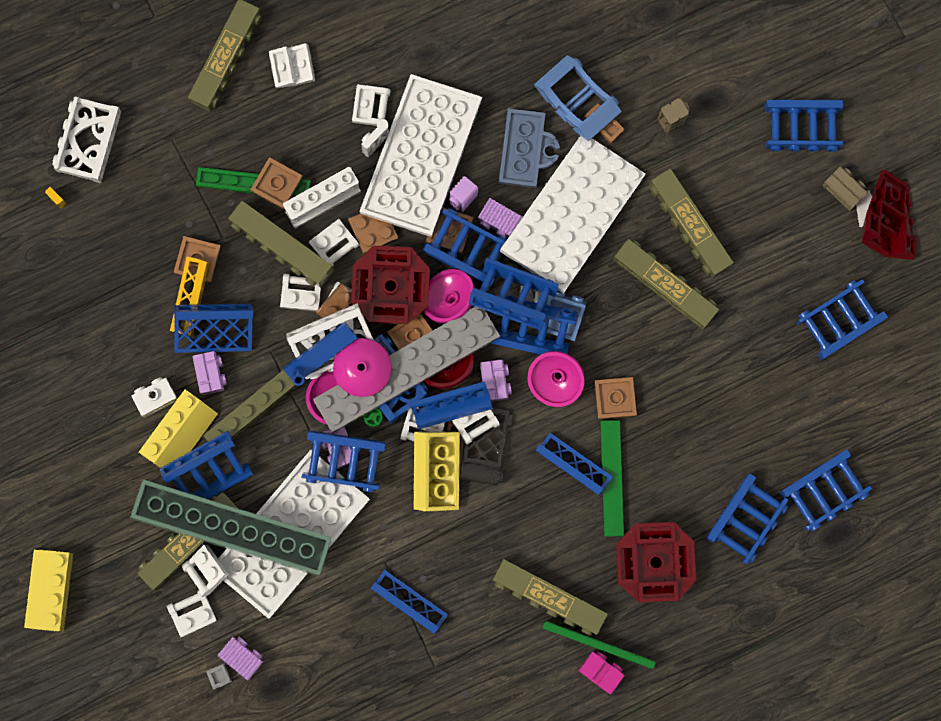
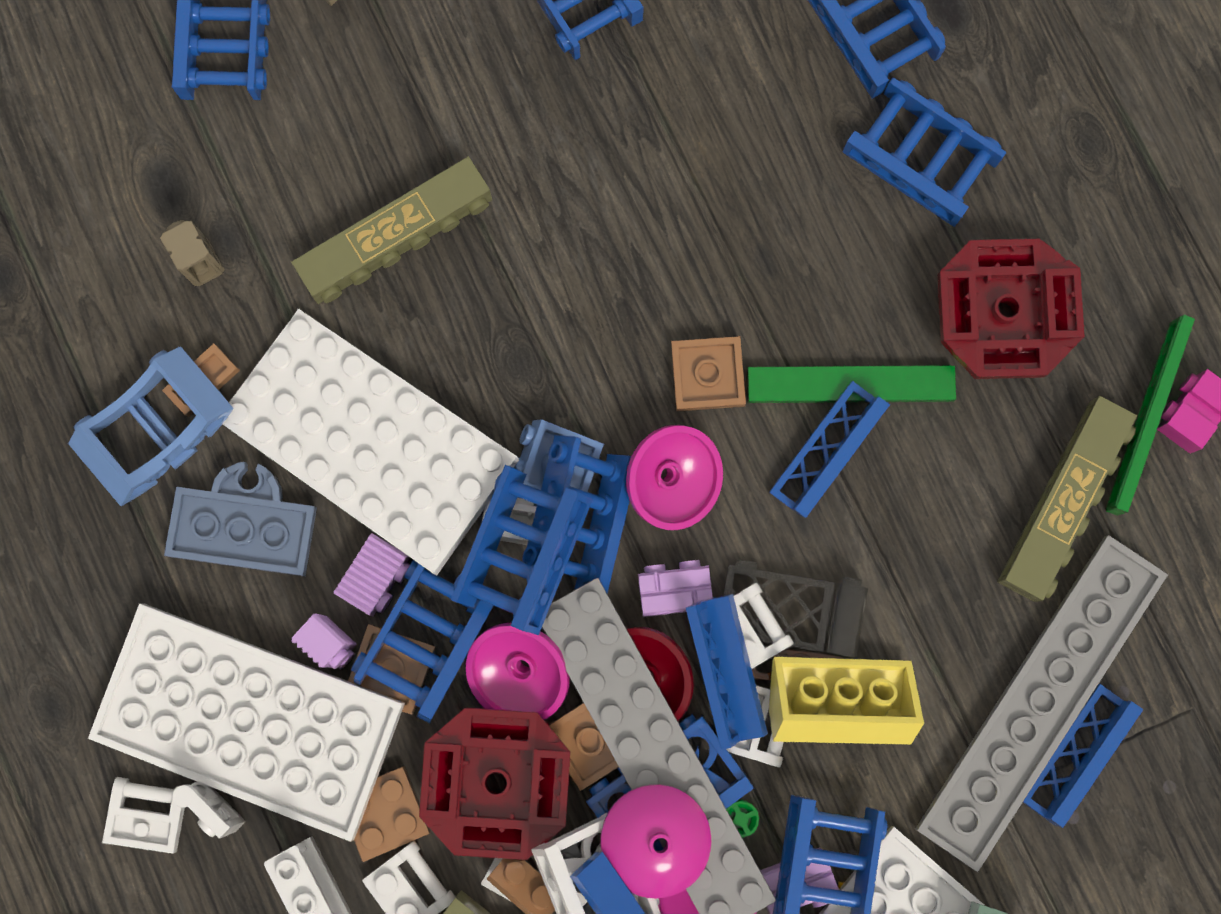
camera: 85 degrees left, 0 degrees up
olive brick [613,239,719,330] -> none
none -> light grey plate [915,535,1168,872]

